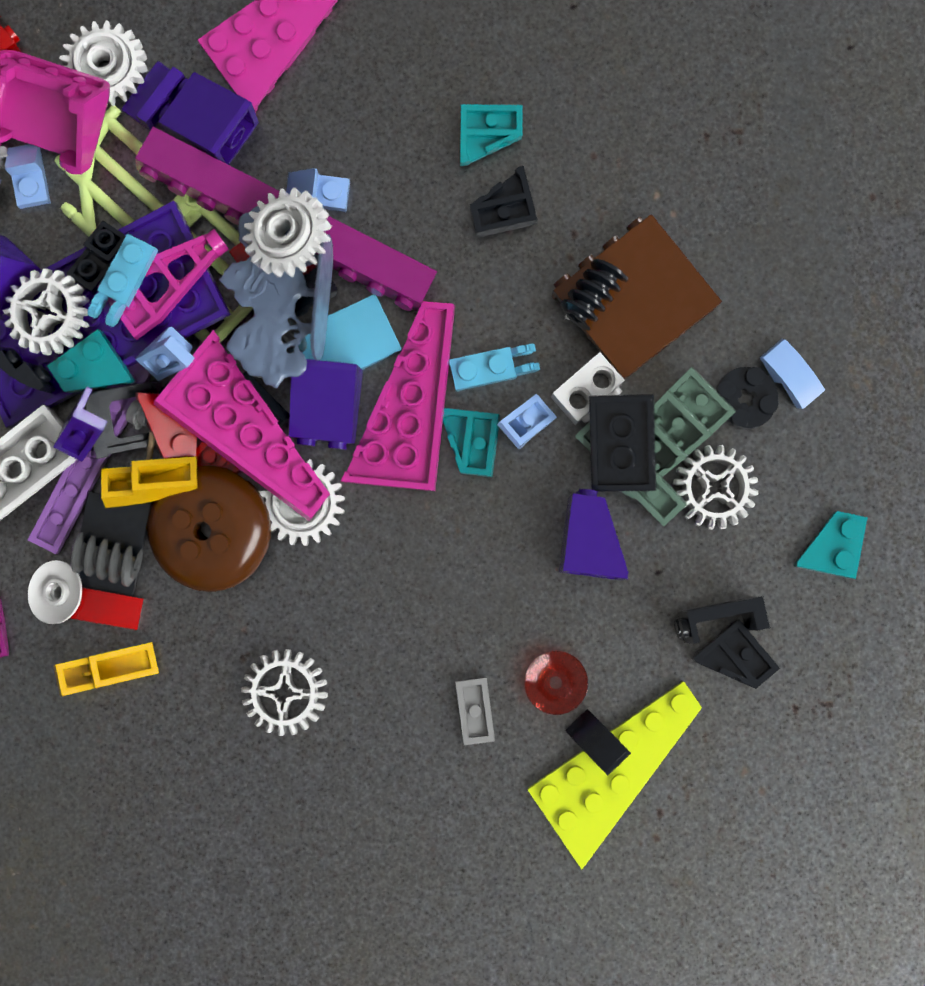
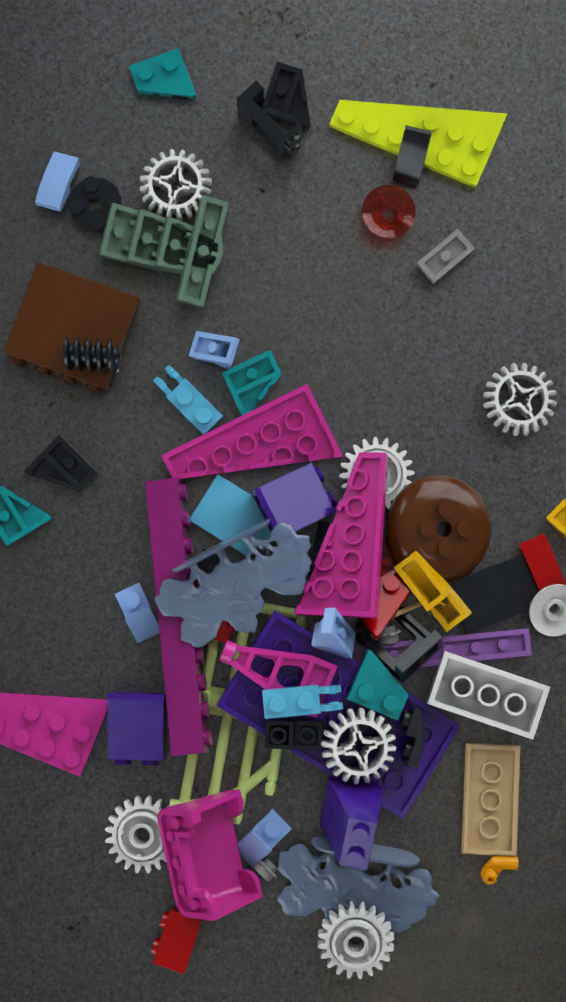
camera: 115 degrees left, 0 degrees up
dark purple panel [53,387,107,462] -> none
dark grey piece [70,532,143,587] -> none
dark purple panel [121,61,185,131] -> none
white gear [243,187,332,278] -> none
white brick [551,352,625,425] -> none
dark purple slope [559,489,629,580] -> none
black tile [589,394,657,492] -> none

